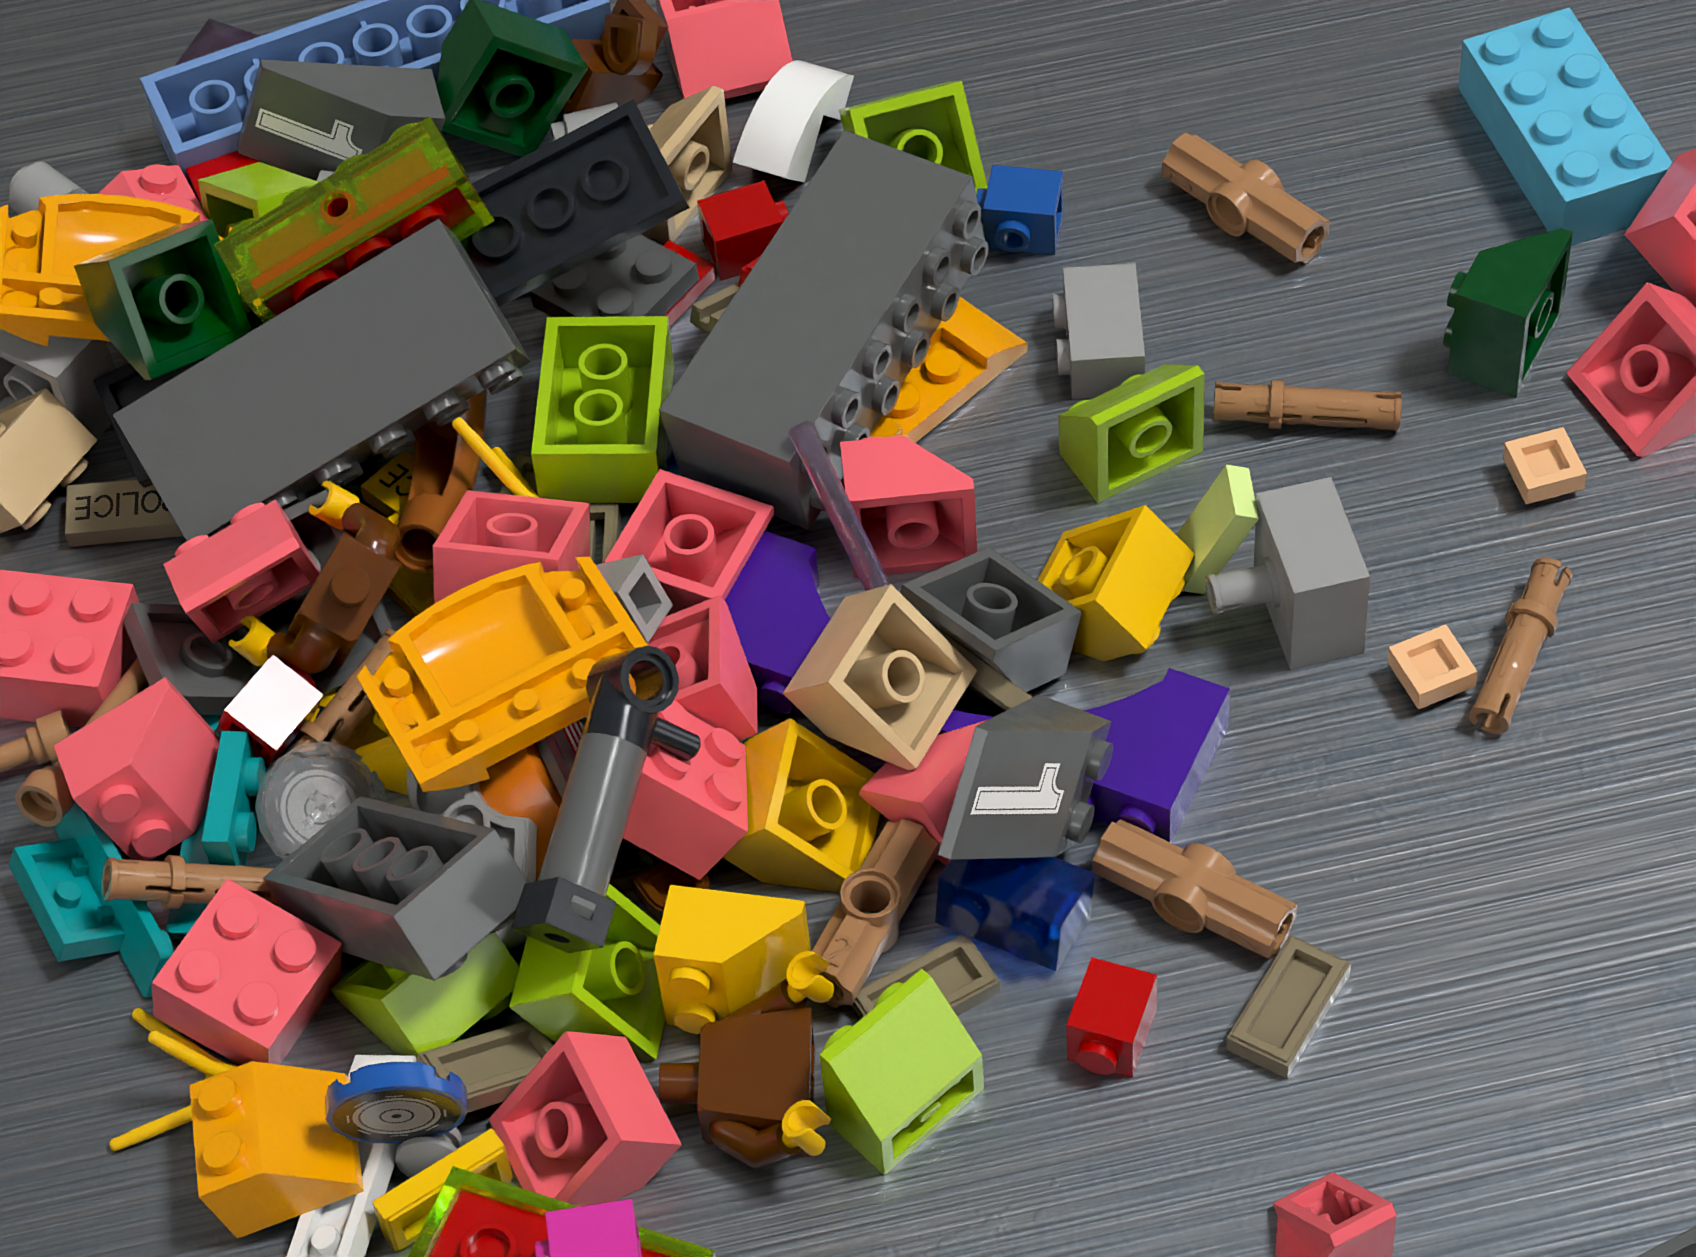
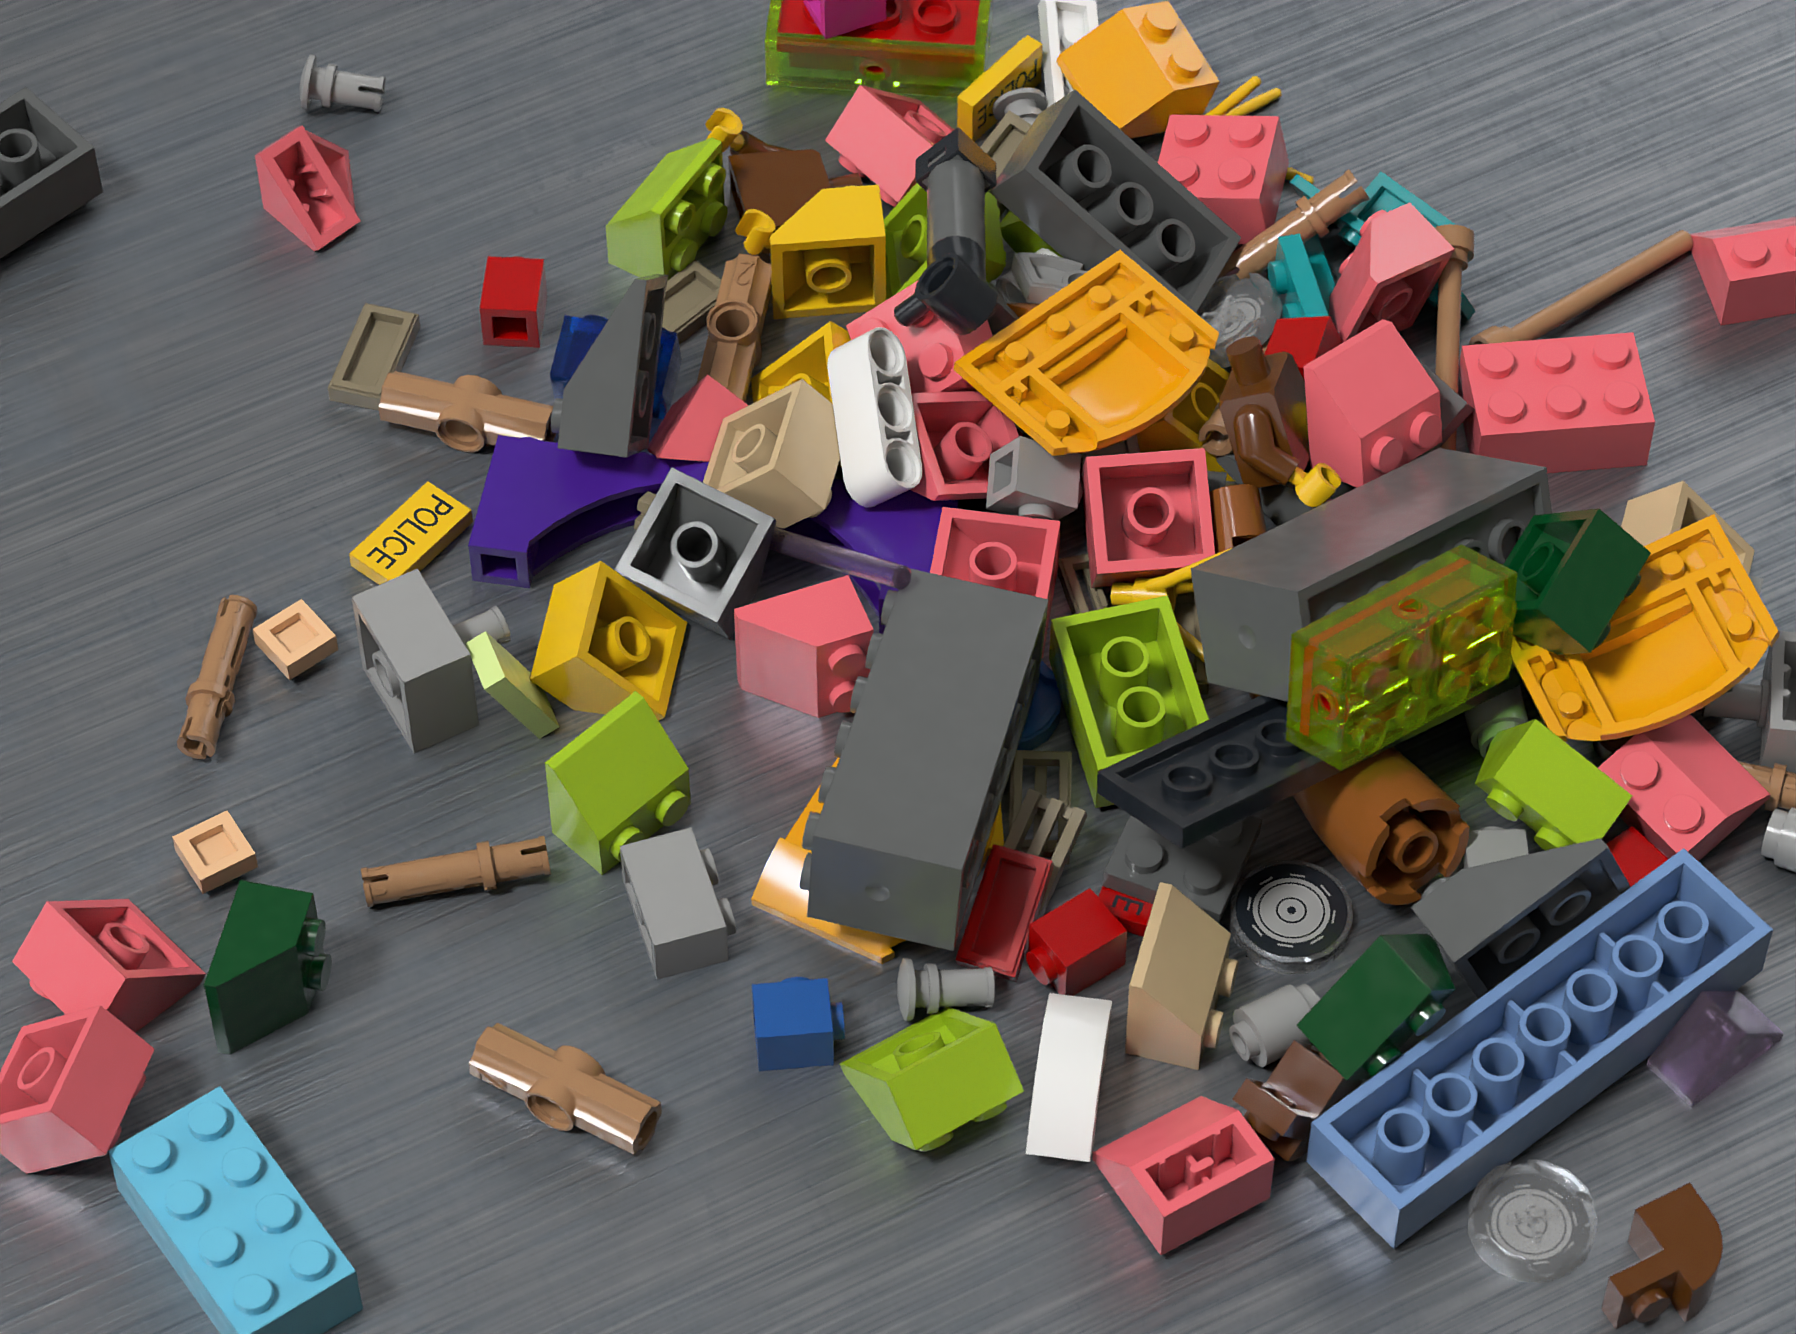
camera: 160 degrees right, 0 degrees up
tile [325,1062,468,1144] -> none
reddish brown tile [603,14,658,76] -> none
none -> yellow tile [349,481,473,585]
none -> white beam [827,327,922,507]

